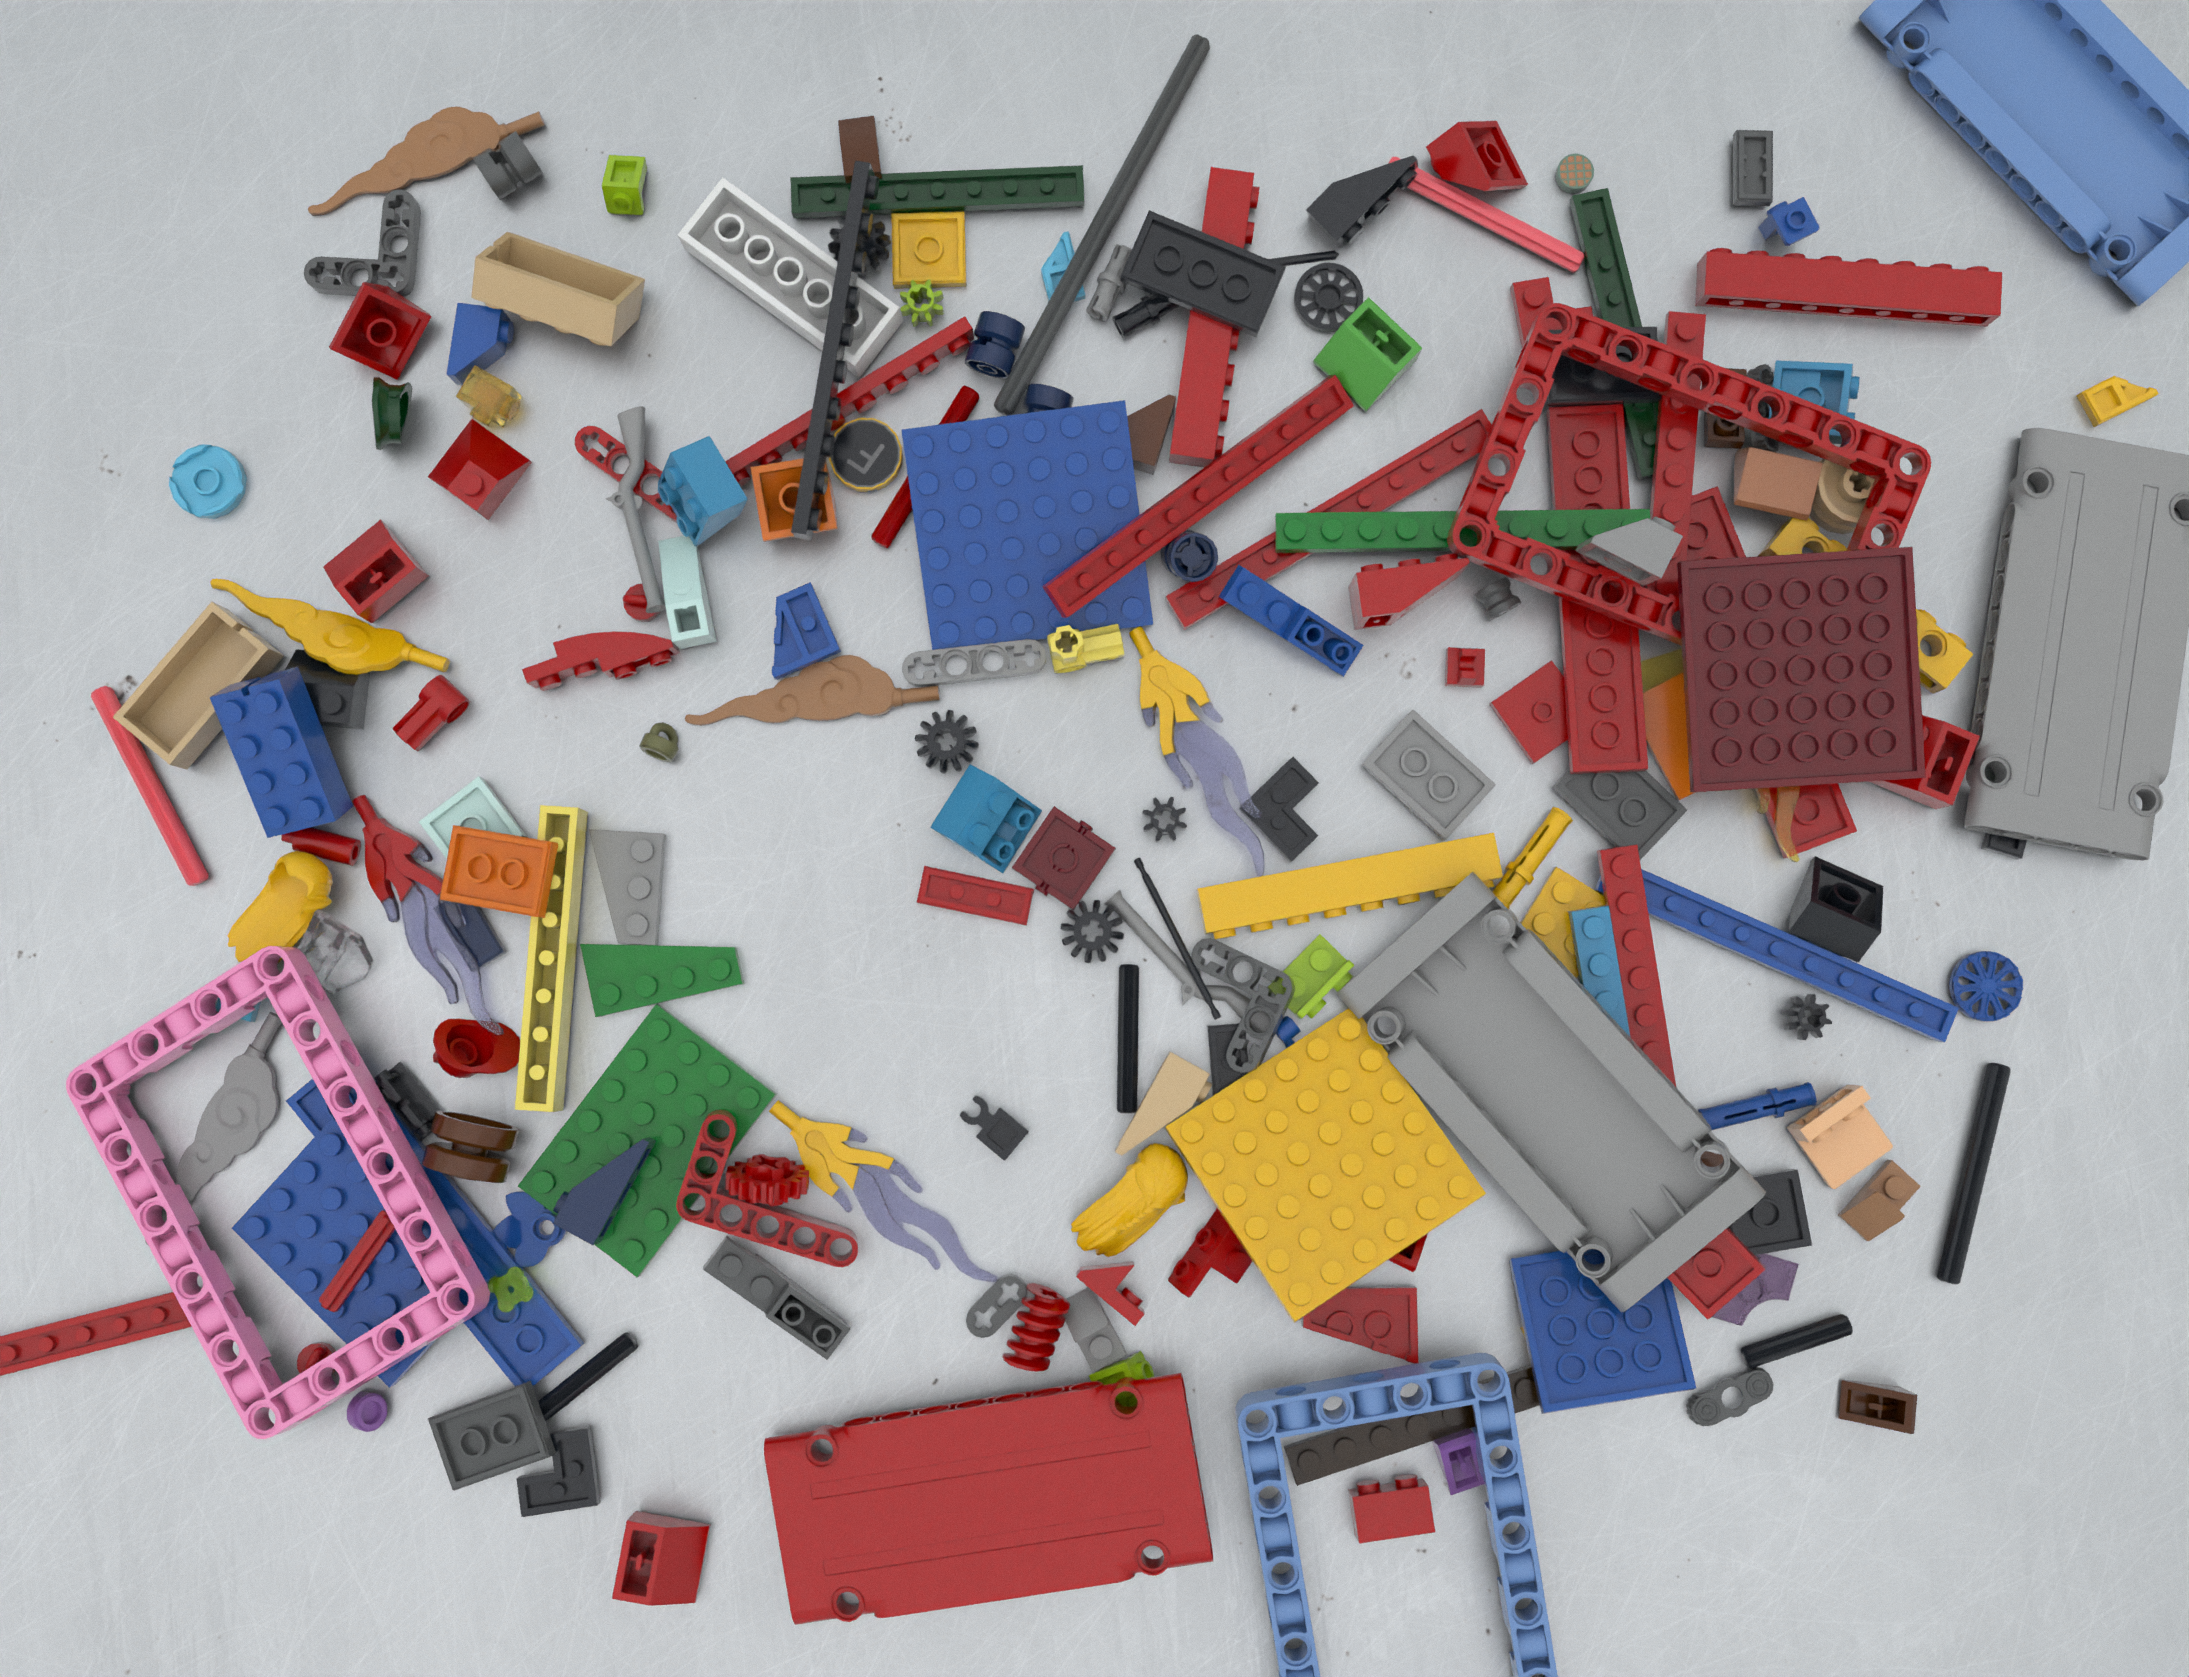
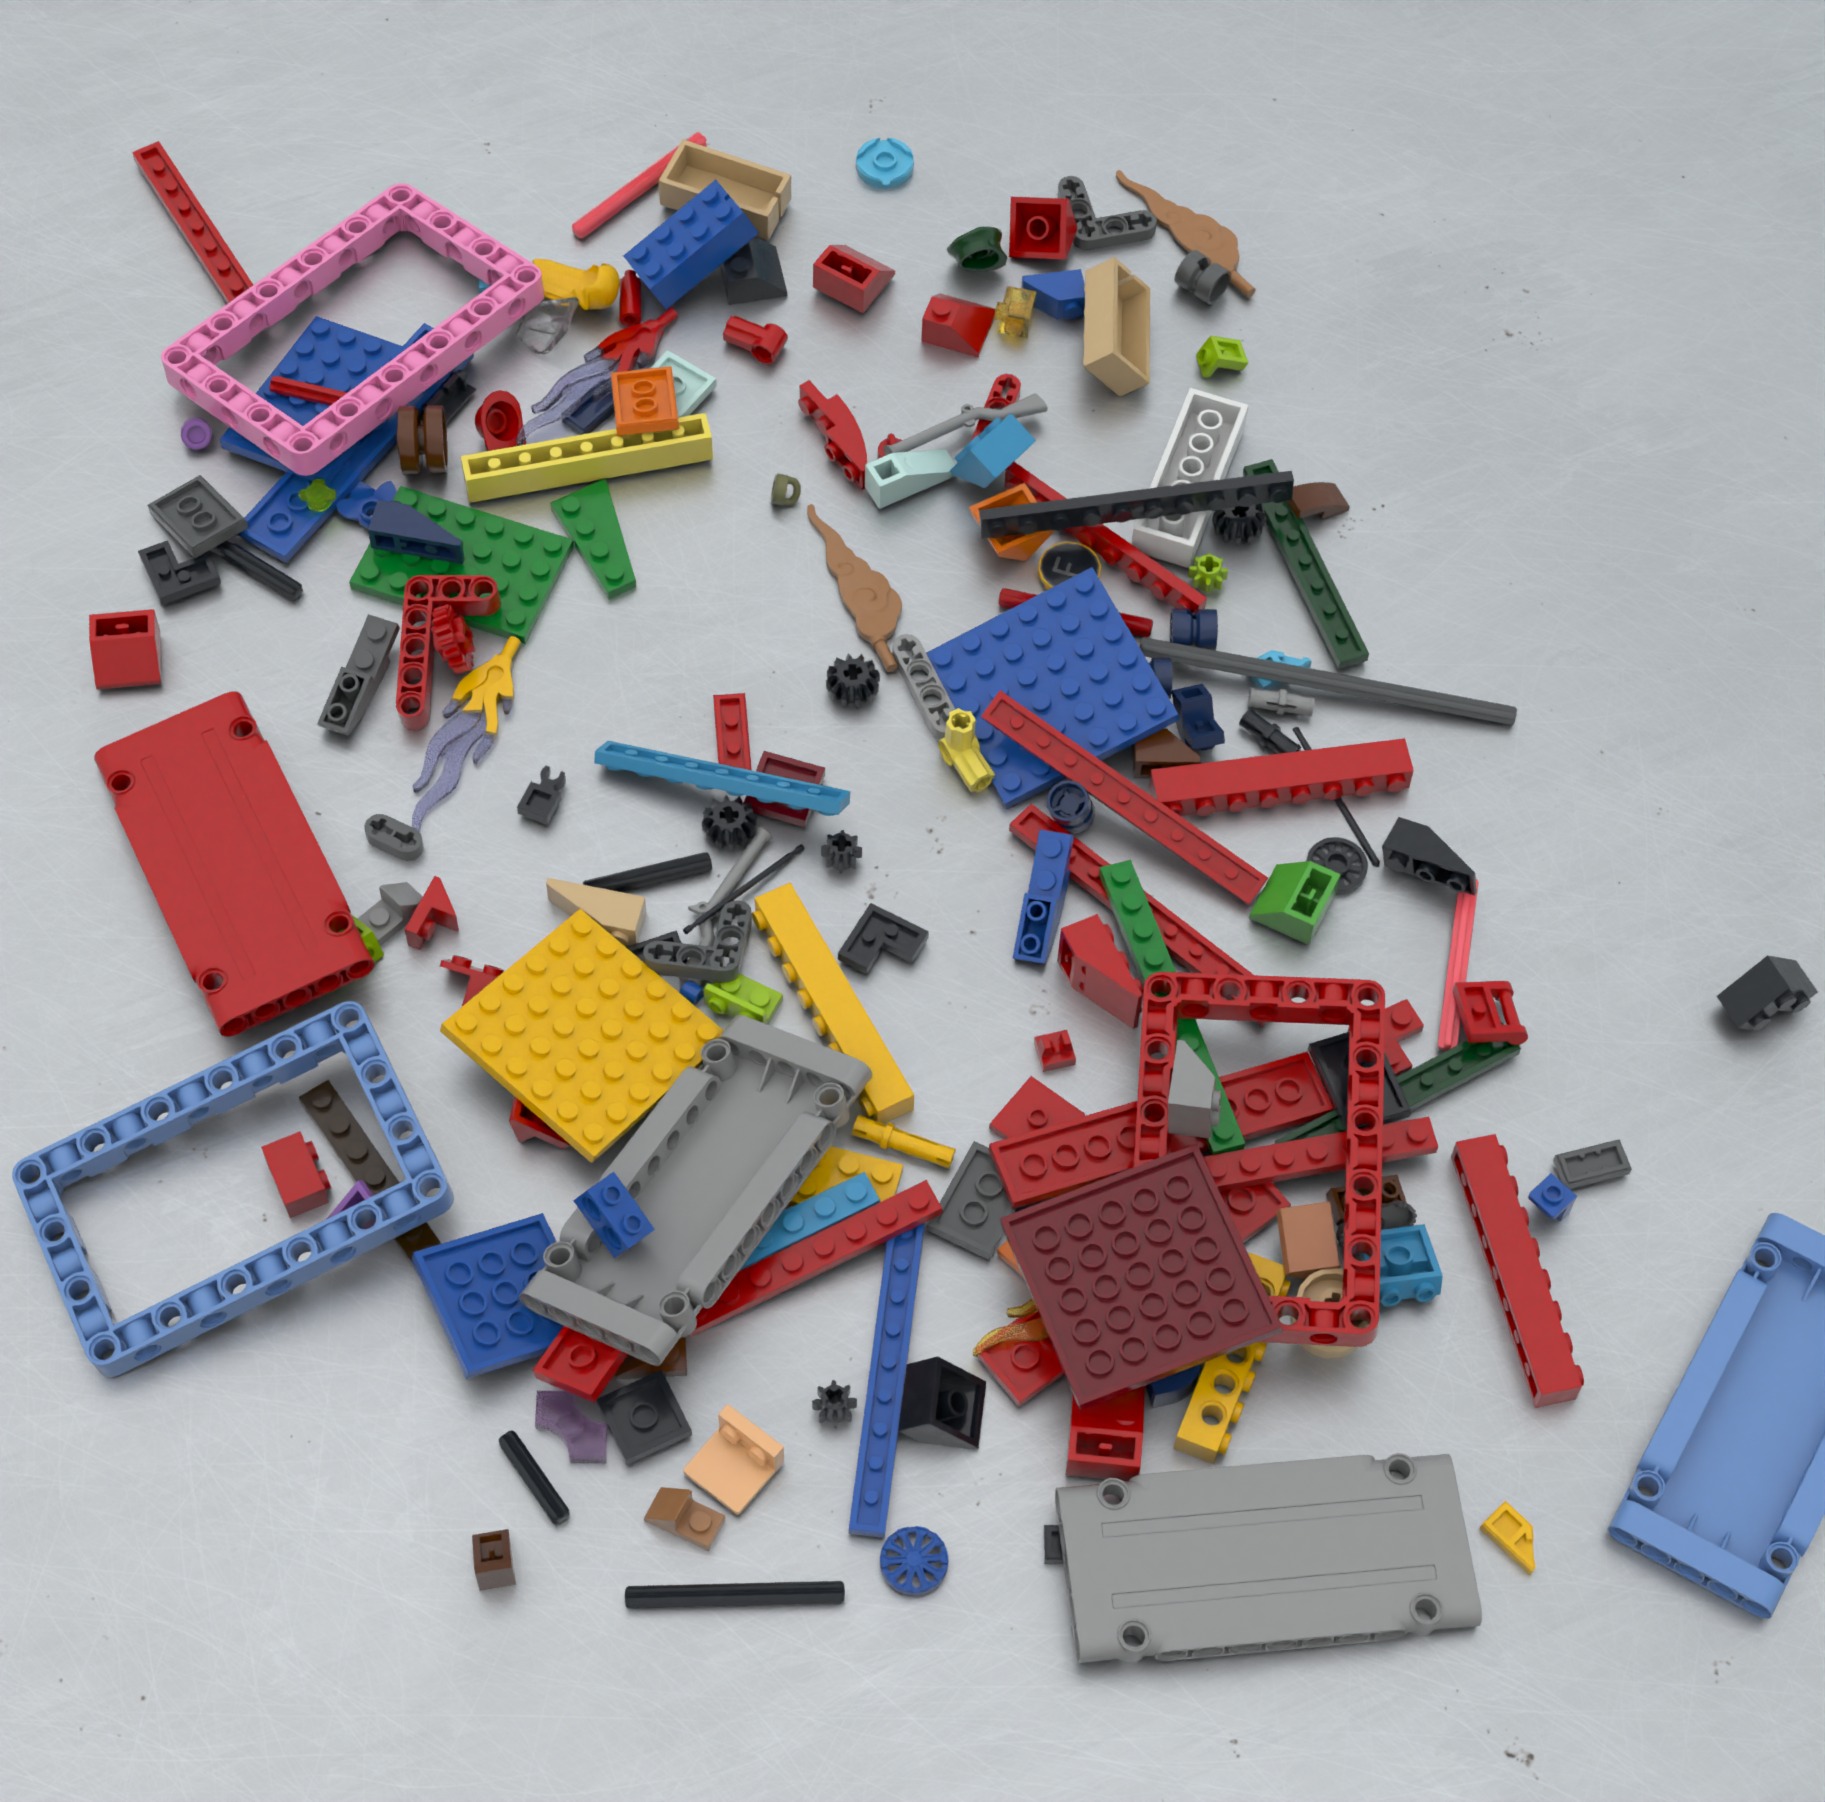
camera: 70 degrees right, 25 degrees down
light grey piece [145,1012,281,1246] -> none
yellow piece [210,579,450,675] -> none
light grey wing [589,829,666,945] -> none
blue wing [772,582,841,680] -> none
yellow tile [891,211,967,289] -> none
dark azure slope [930,764,1042,873] -> none
red piece [1002,1283,1070,1372] -> none
yellow hair [1071,1143,1188,1257] -> none
black tile [1120,210,1286,337] -> none
clear purple piece [1129,626,1265,877] -> none
red wing [1302,1286,1419,1364] -> none
light grey plate [1361,710,1496,840] -> none
red slope [1426,121,1528,191] -> none
dark grey wheel [1474,577,1521,621] -> none
tile [1555,153,1594,194] -> none
dark grey piece [1686,1367,1774,1426] -> none
blue pin [1698,1082,1817,1130] -> none
none -> blue brick [573,1172,655,1258]
none -> dark azure plate [594,741,851,816]
none -> dark blue brick [1172,684,1225,750]
none -> red plate [1453,981,1528,1045]

